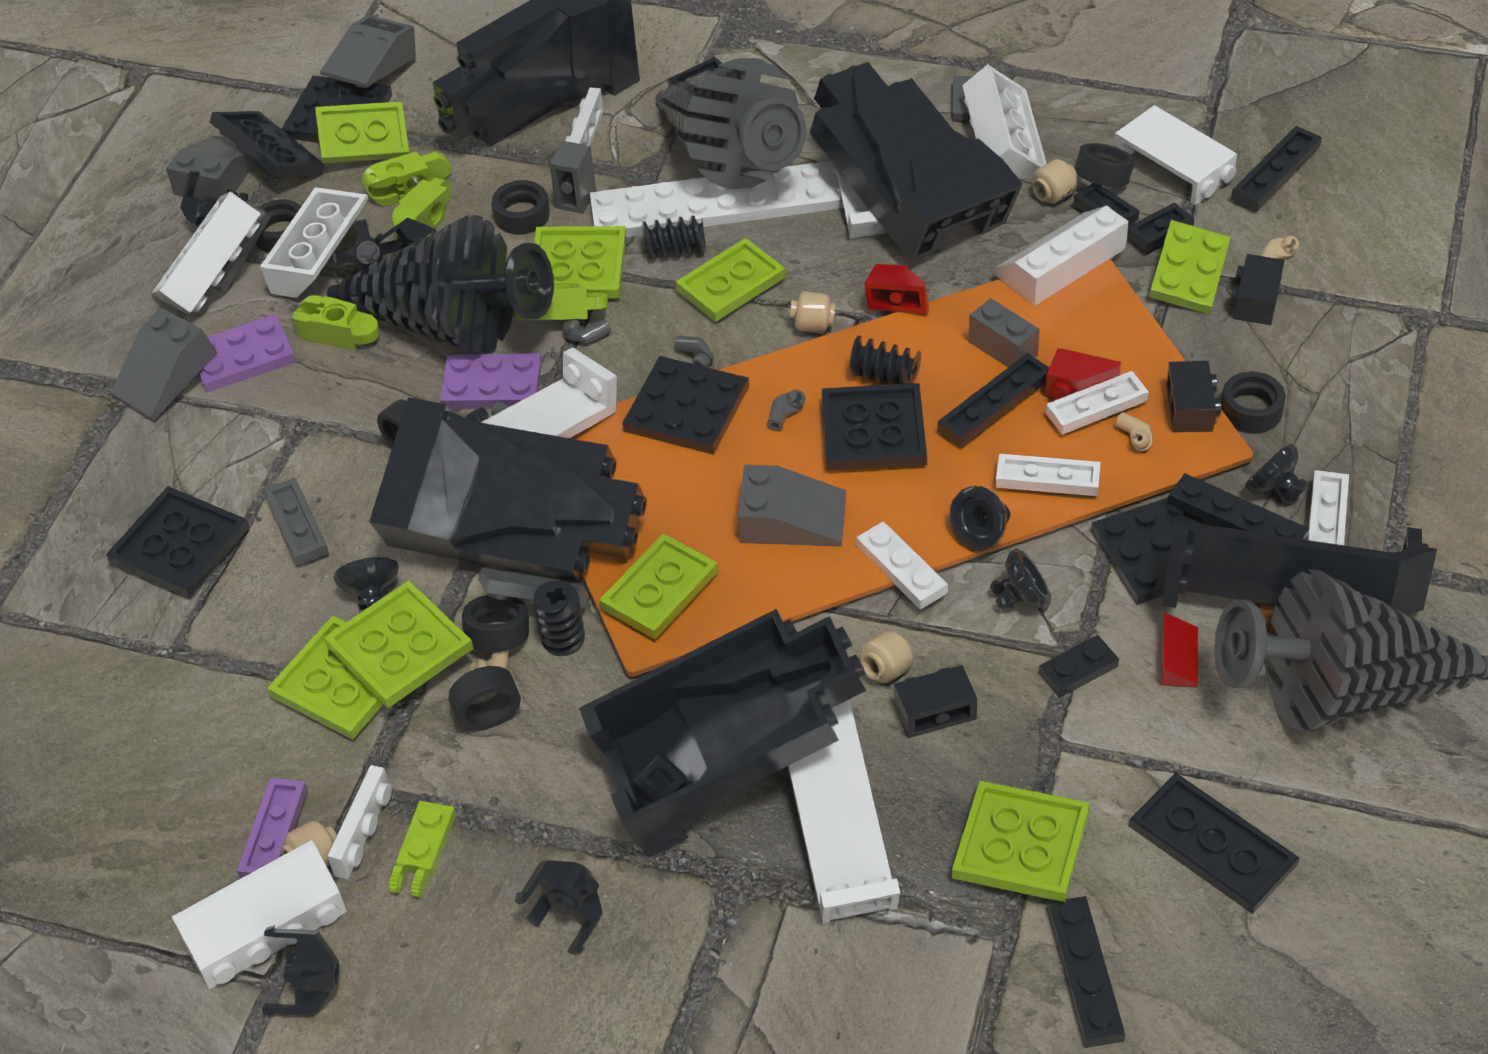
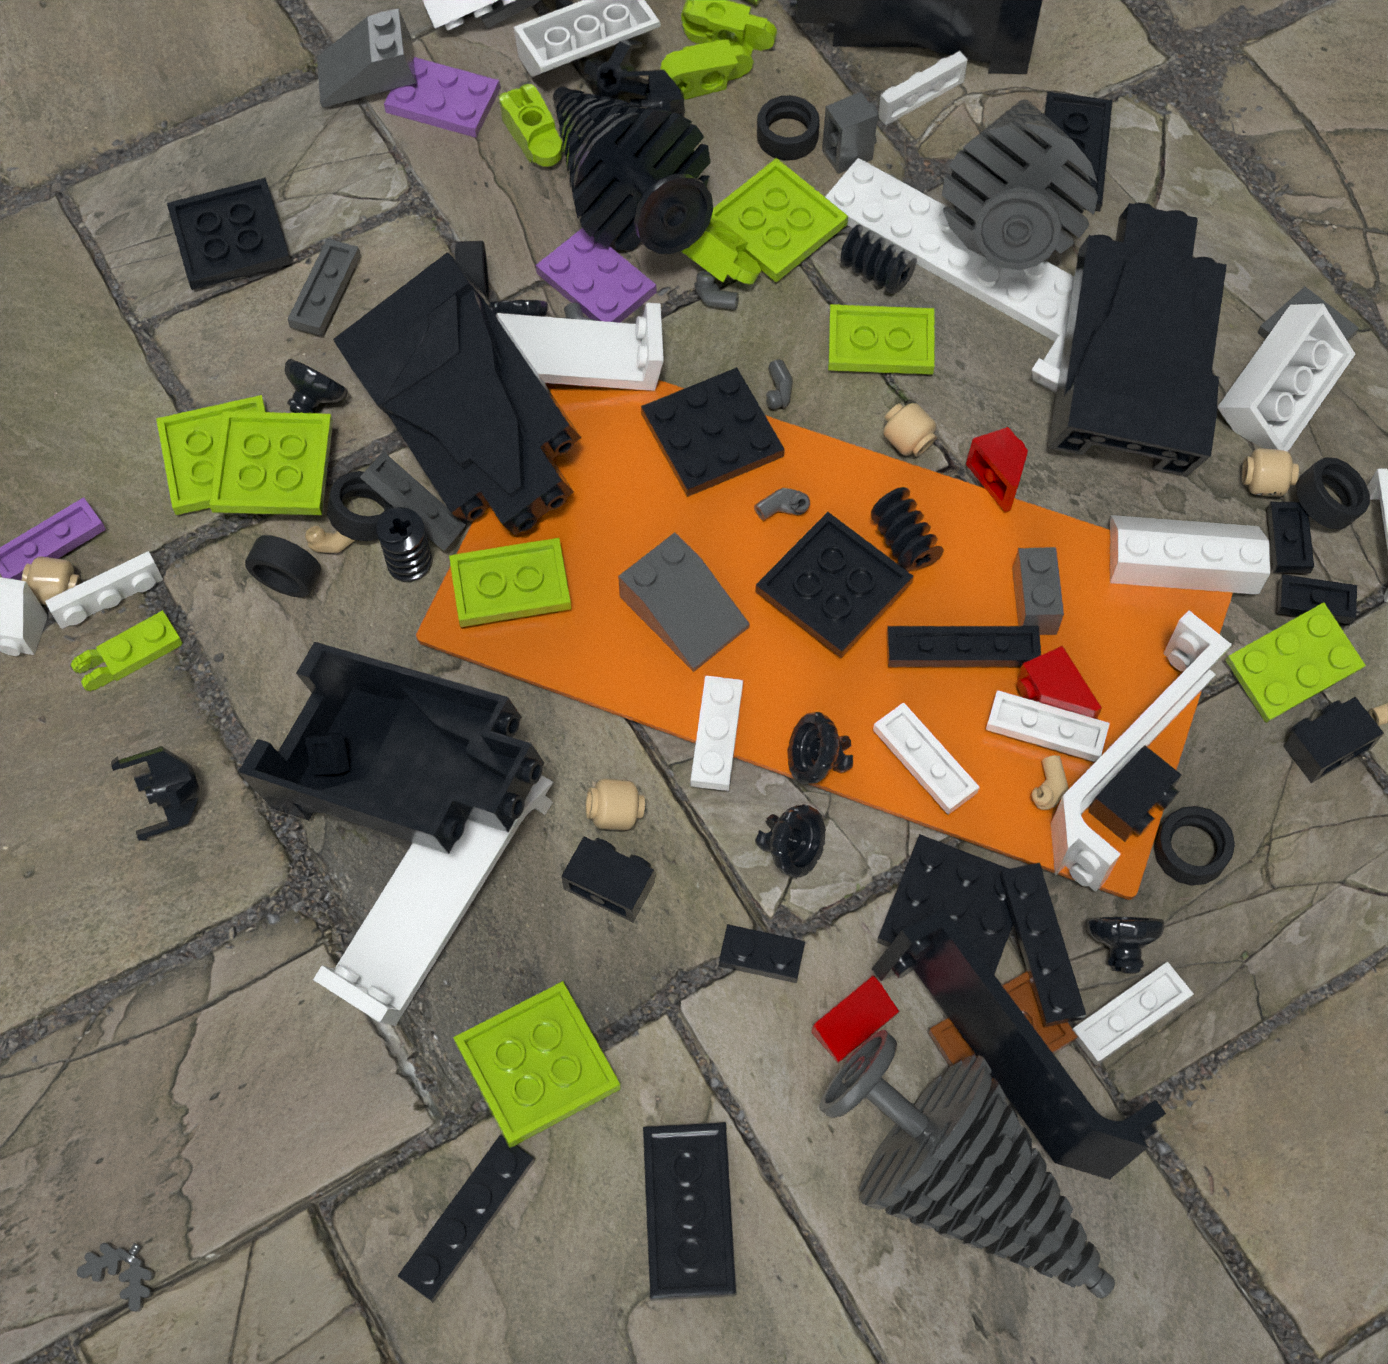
camera: 40 degrees right, 15 degrees up
none -> white panel [1051,611,1232,892]

